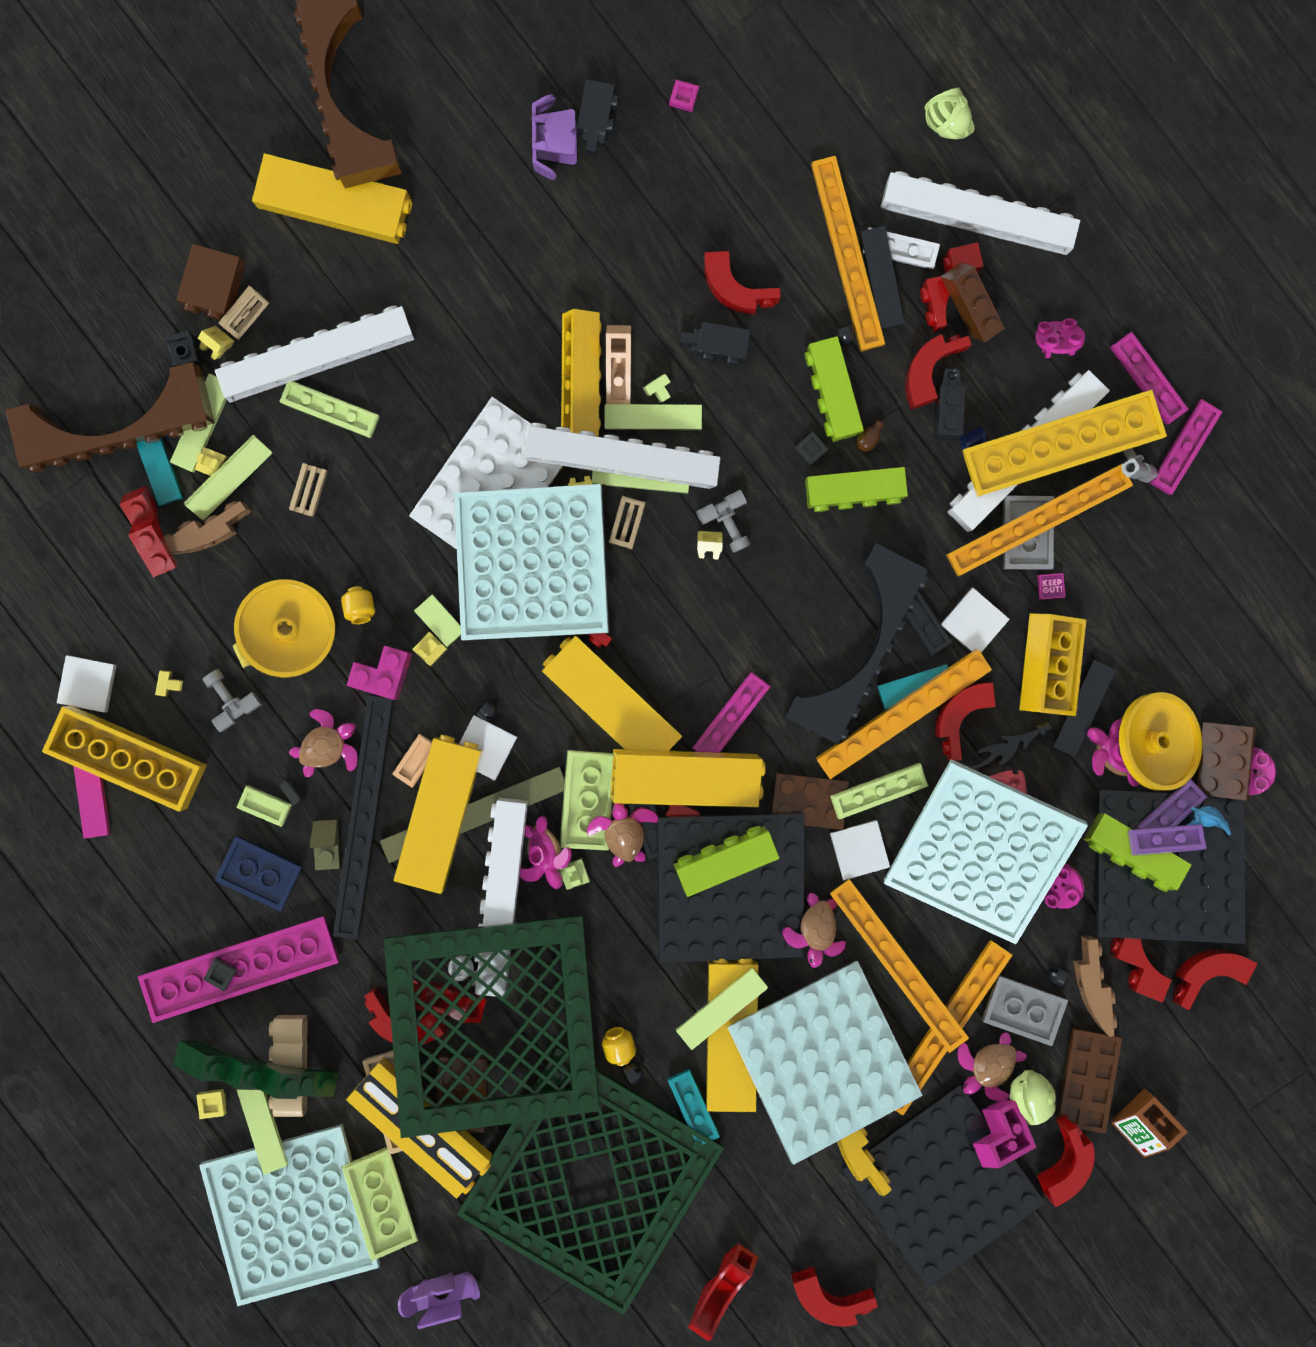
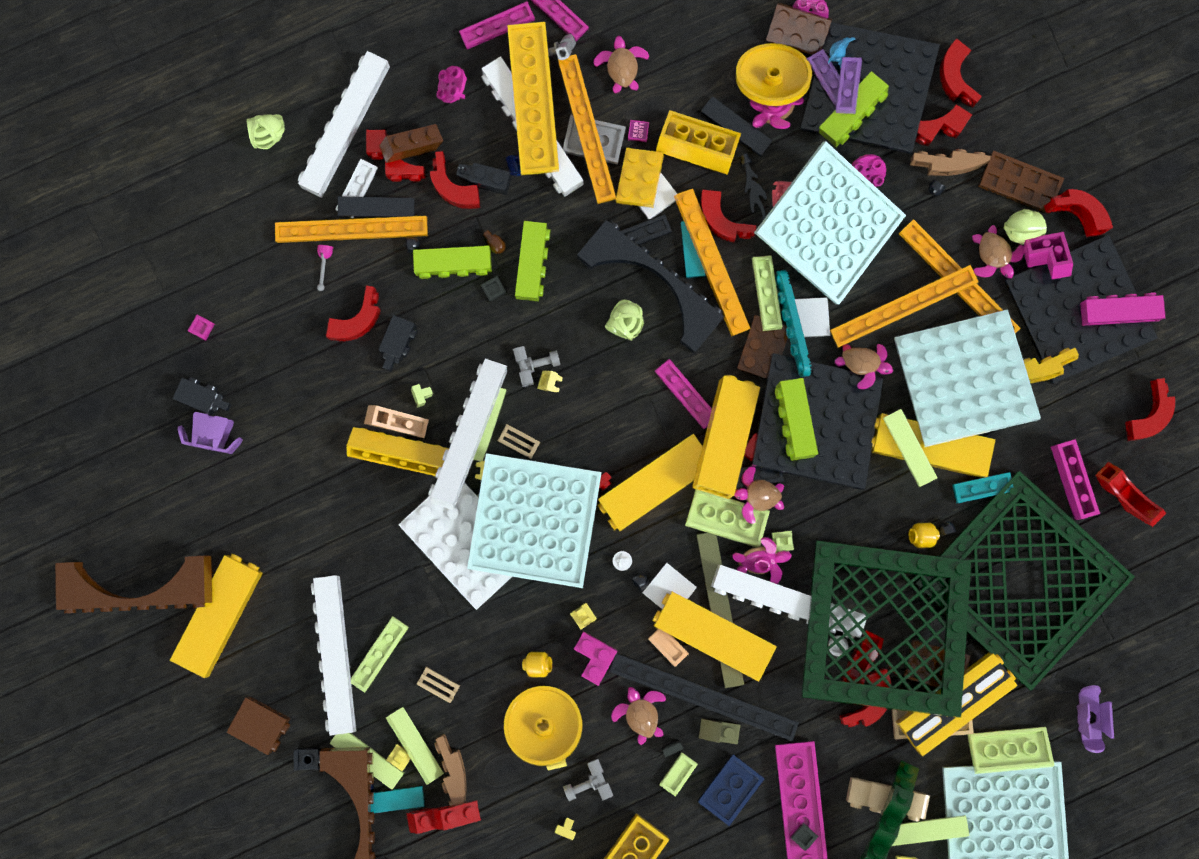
camera: 75 degrees left, 5 degrees down
light yellow tile [198,326,234,360] -> none
tan tile [218,286,269,340] -> none
yellowish green tile [414,595,461,647] -> none
yellowish green tile [605,404,702,430] -> none
light grey plate [981,975,1068,1046] -> none
dark orange slope [1110,1088,1188,1158] -> none
none -> hinge [317,245,333,291]
none -> animal [594,36,649,94]
none -> yellowish green helmet [605,300,644,341]
none -> white tile [613,551,632,571]
none -> yellow plate [616,148,664,208]
none -> teal plate [776,270,812,377]
none -> dark pink brick [1051,439,1100,520]
none -> dark pink brick [1080,293,1165,326]

